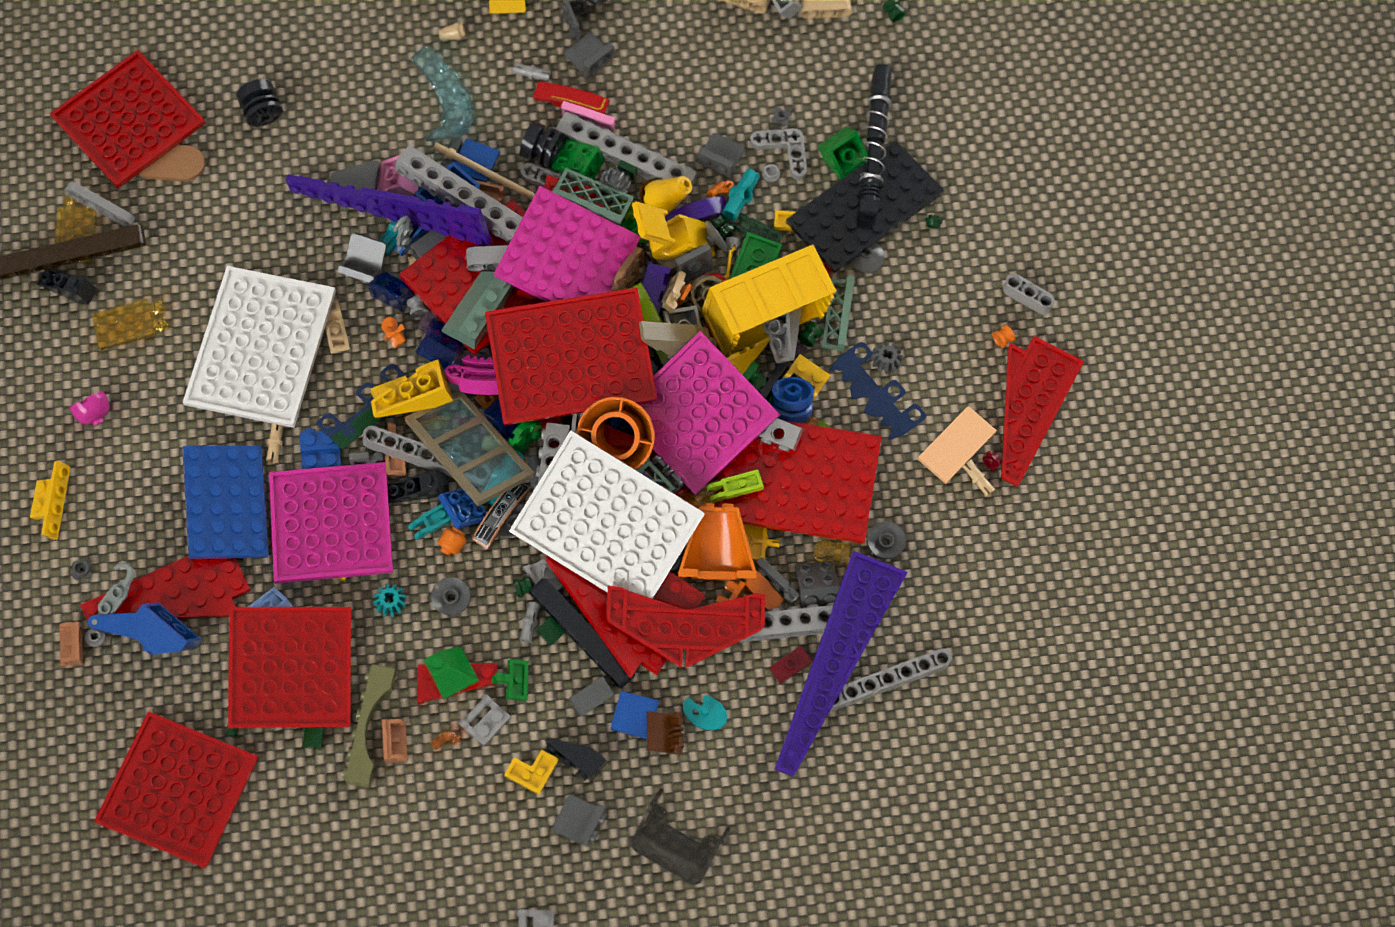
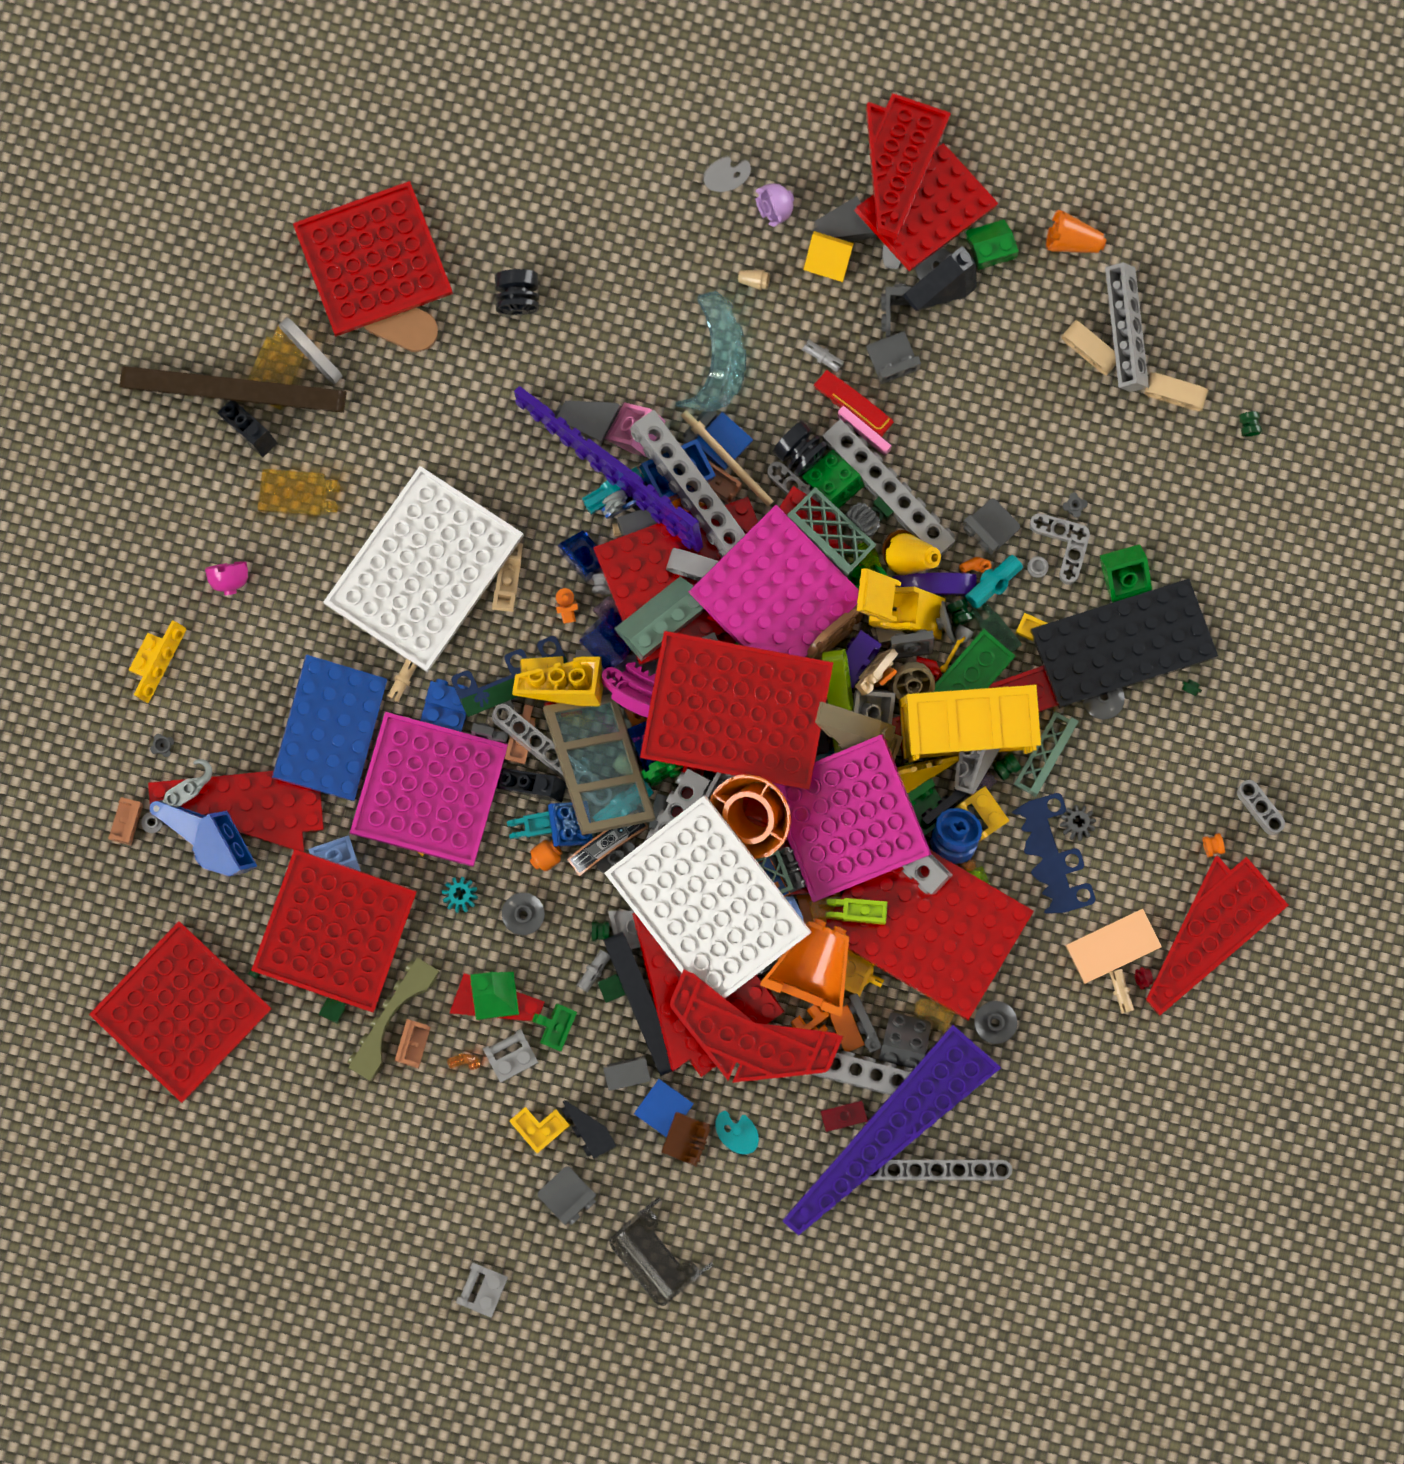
camera: 25 degrees right, 10 degrees up
bracket [338,233,387,284] -> none
black piece [858,64,892,217] -> none

